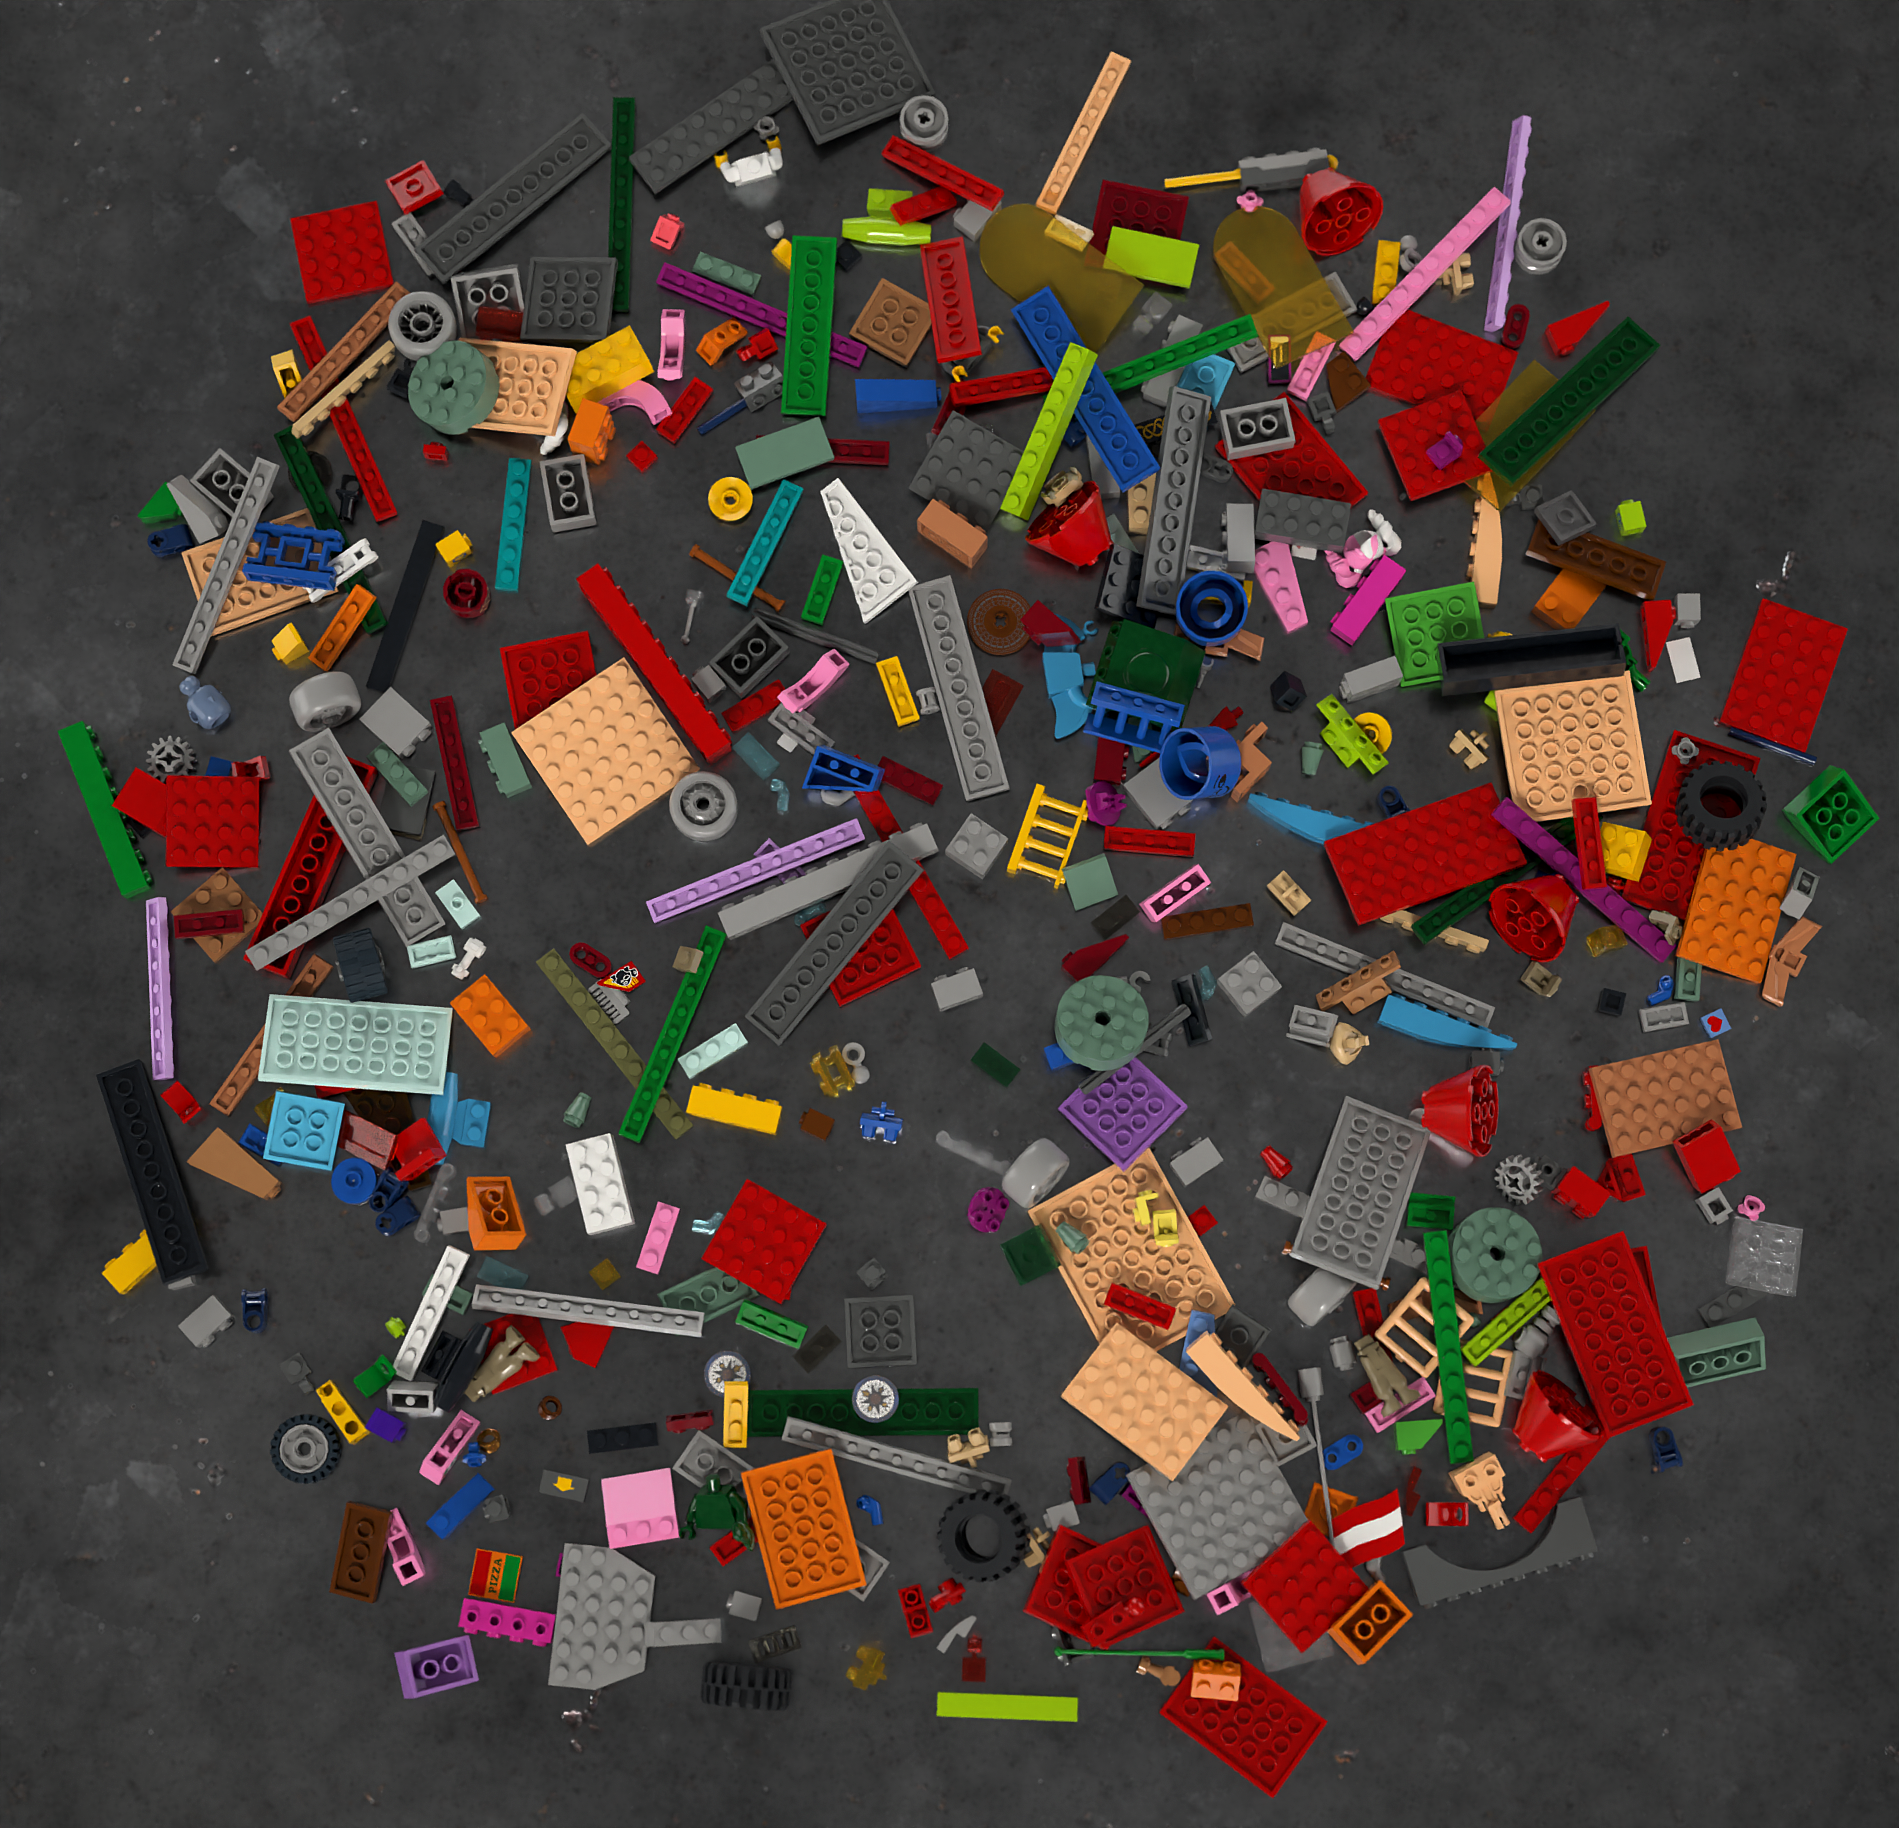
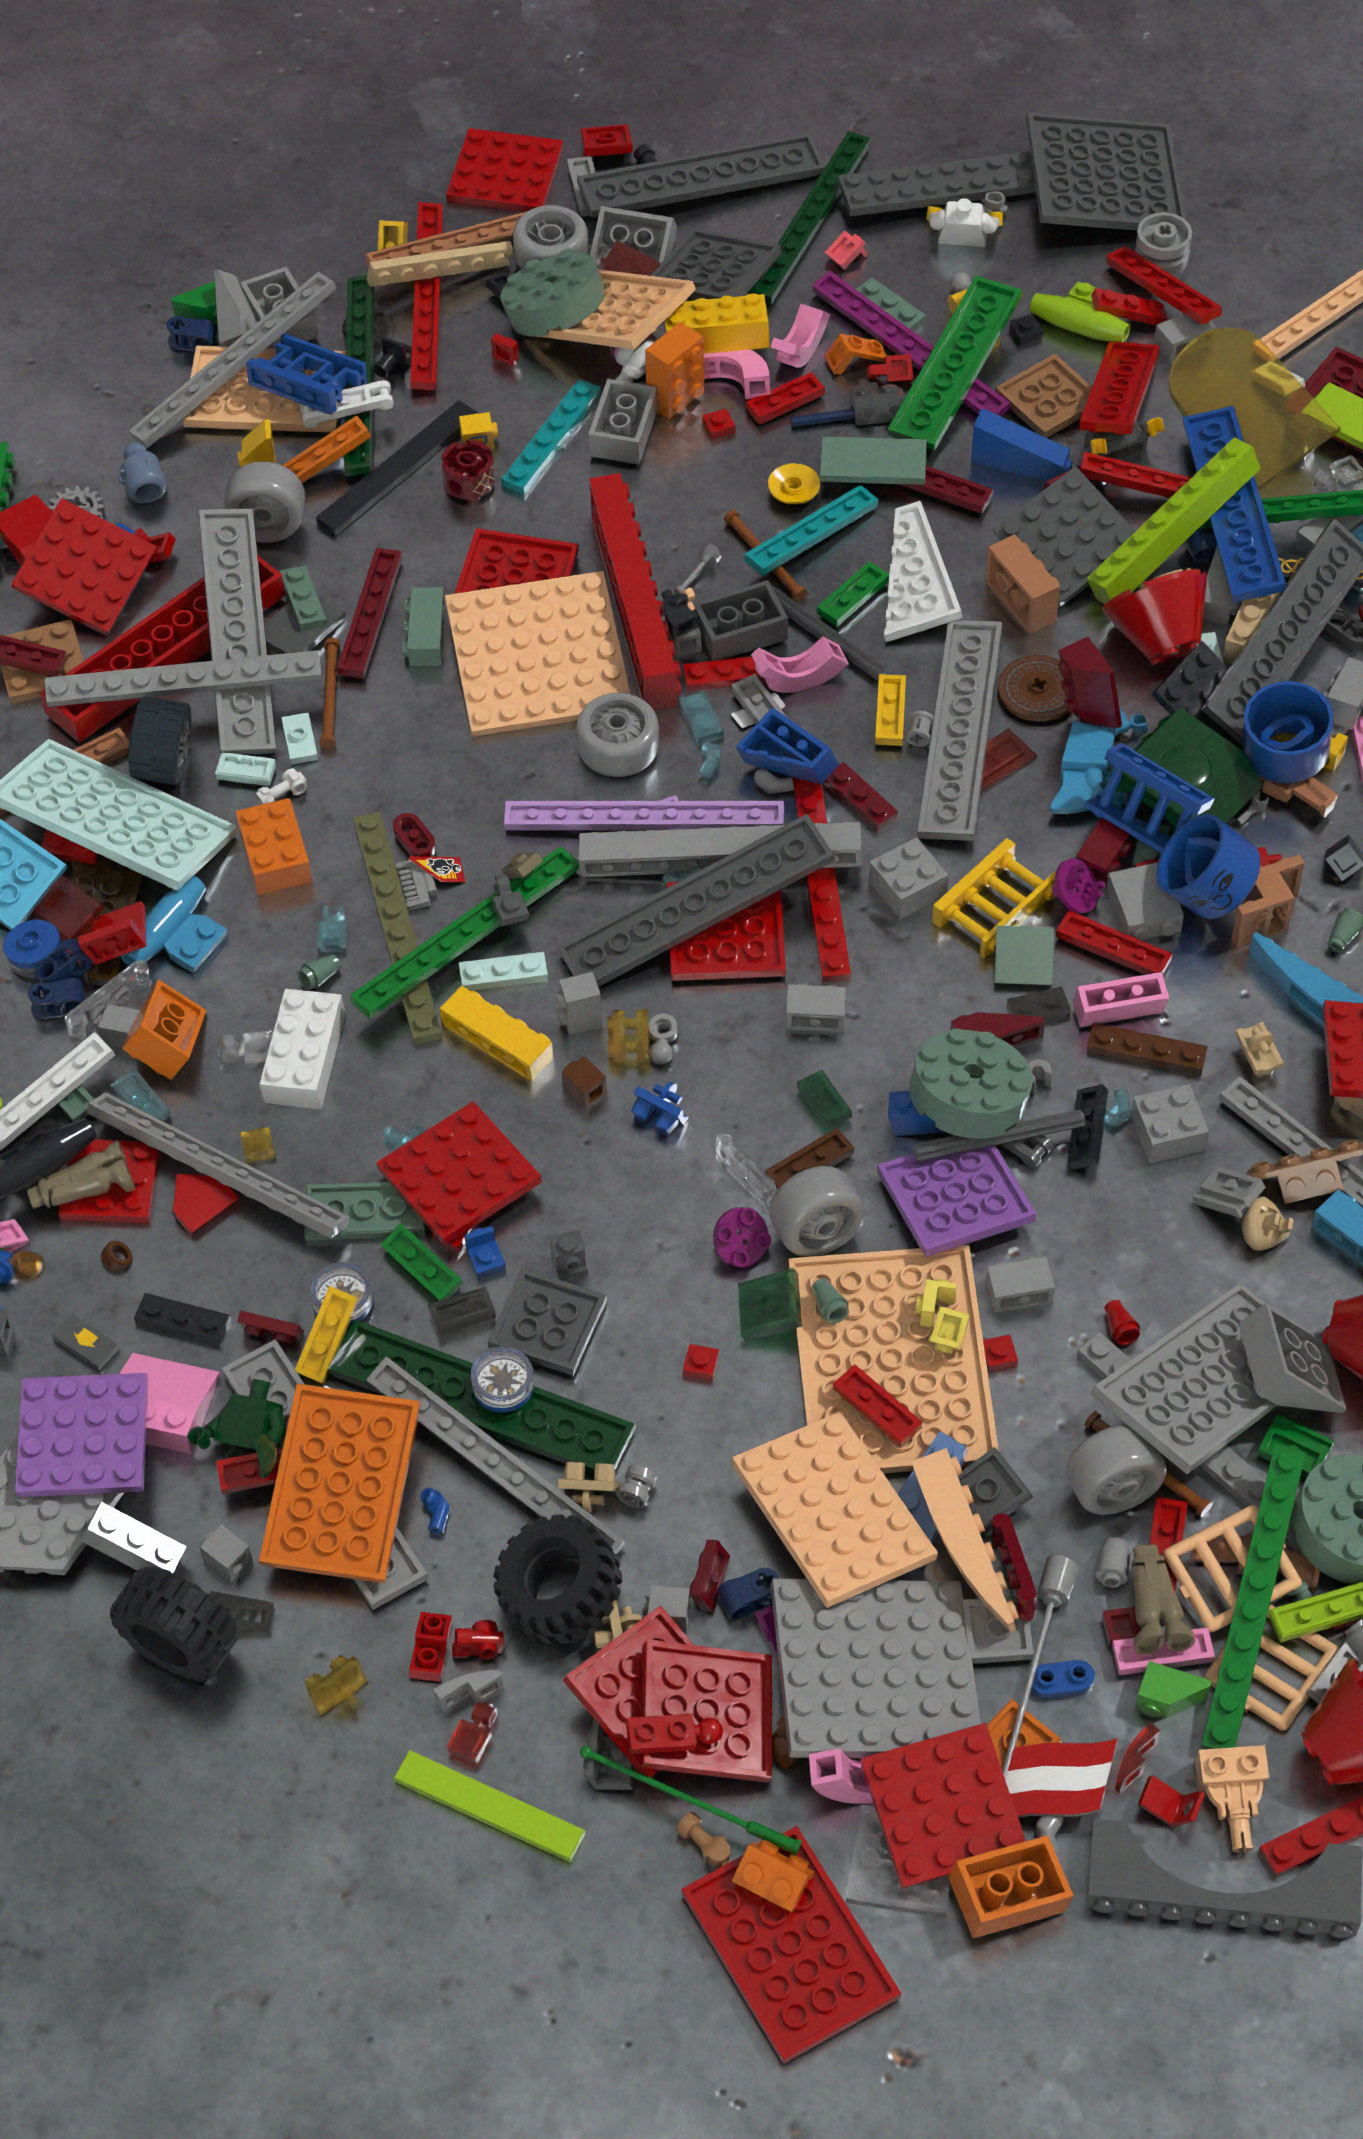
camera: 25 degrees right, 25 degrees down
light grey brick [359,687,432,760] -> none
bright pink plate [636,1202,680,1275] -> none
none -> medium lavender plate [15,1373,148,1497]
none -> clear light blue plate [317,906,348,952]
none -> blue bracket [464,1226,506,1279]
none -> dark grey plate [492,873,529,926]
none -> light grey brick [556,972,602,1036]
none -> black piece [661,588,698,639]
none -> red plate [683,1344,719,1381]
none -> reddish brown plate [765,1127,855,1191]
none -> light grey slope [1238,1303,1347,1413]

